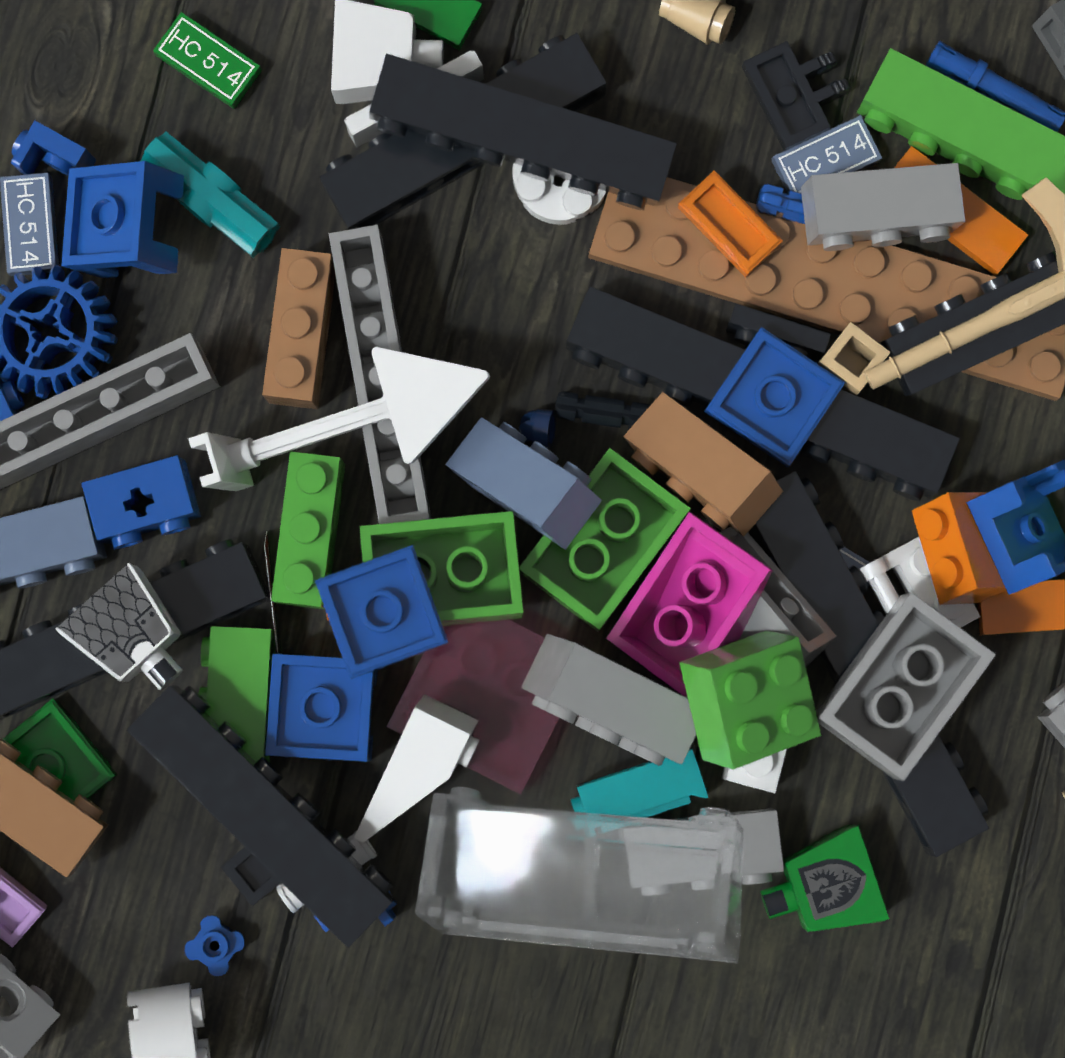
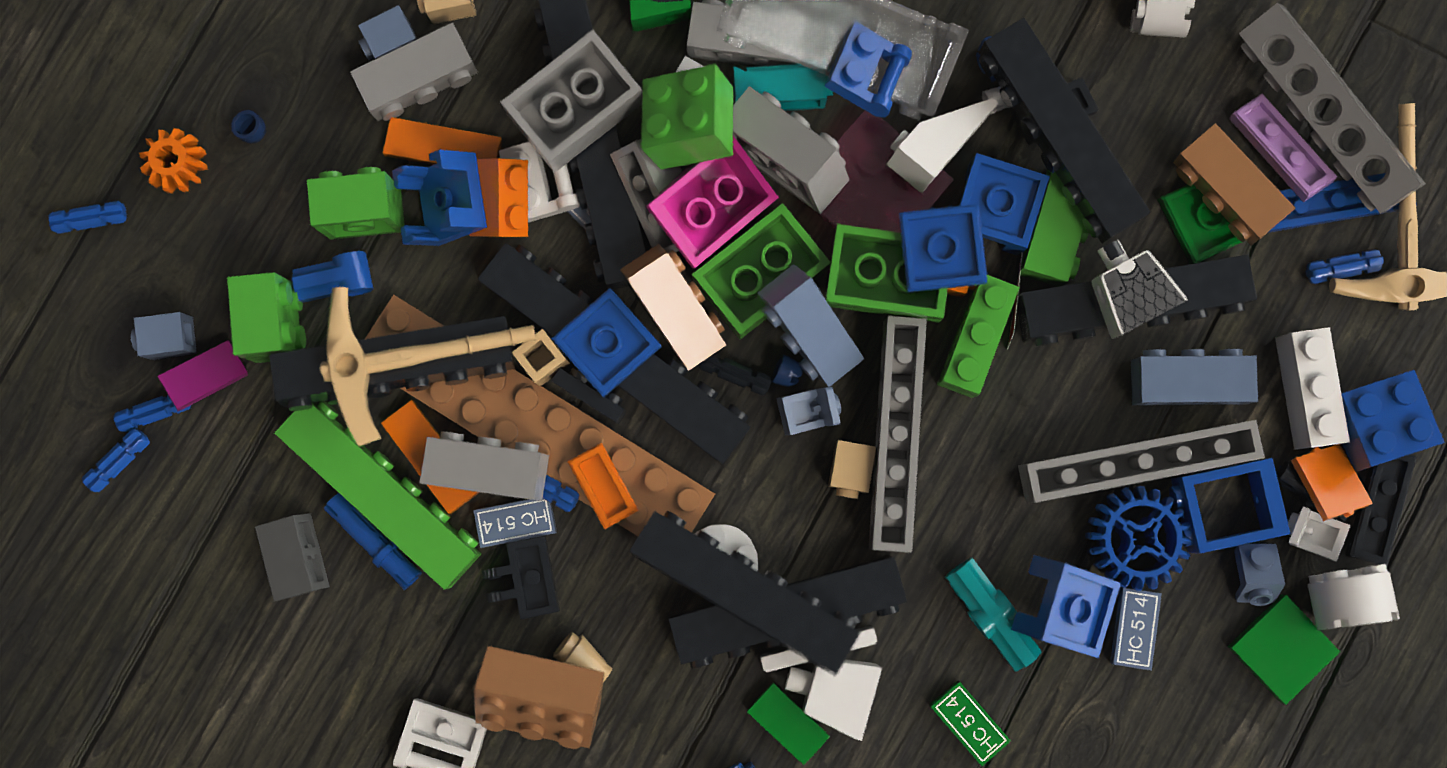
camera: 170 degrees left, 0 degrees up
blue bracket [11,120,96,176] -> none
blue brick [81,455,201,549] -> none
blue plate [185,915,245,976] -> none
white piece [188,347,490,491] -> none
medium nougat brick [262,248,336,409] -> none
none -> sand blue bracket [776,387,841,435]
none -> blue plate [824,21,912,118]
none -> tan brick [828,440,876,499]

